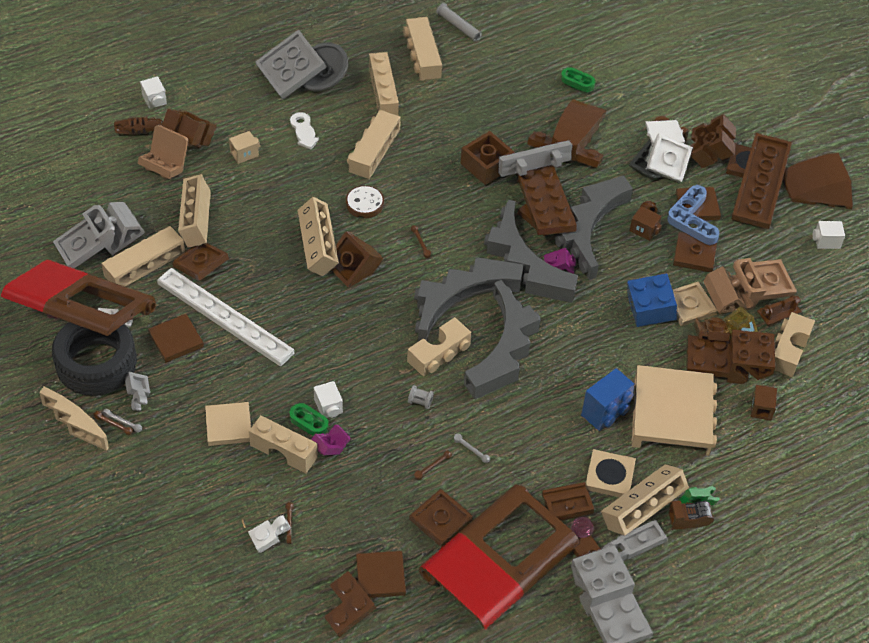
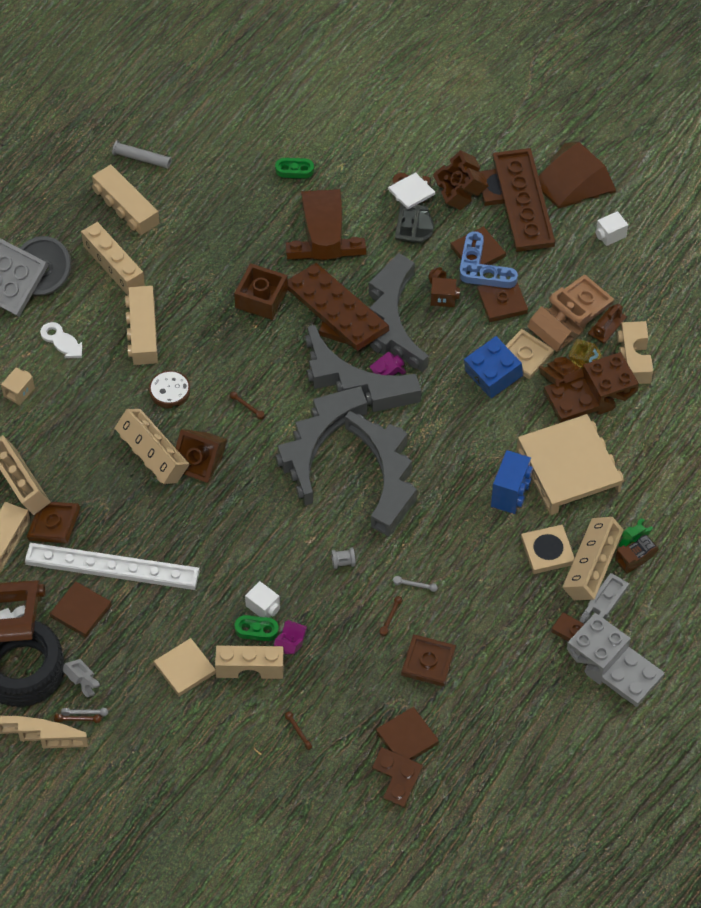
camera: 25 degrees left, 5 degrees up
white plate [248,515,291,553] -> none
tan arch [407,317,471,377] -> none
piece [419,484,579,630] -> none
light grey hinge [499,140,572,177] -> none
reddish brown plate [542,482,594,520] -> none
clear pink plate [571,517,594,538] -> none
white tile [646,133,693,183] -> none
reddish brown brick [750,385,777,421] -> none

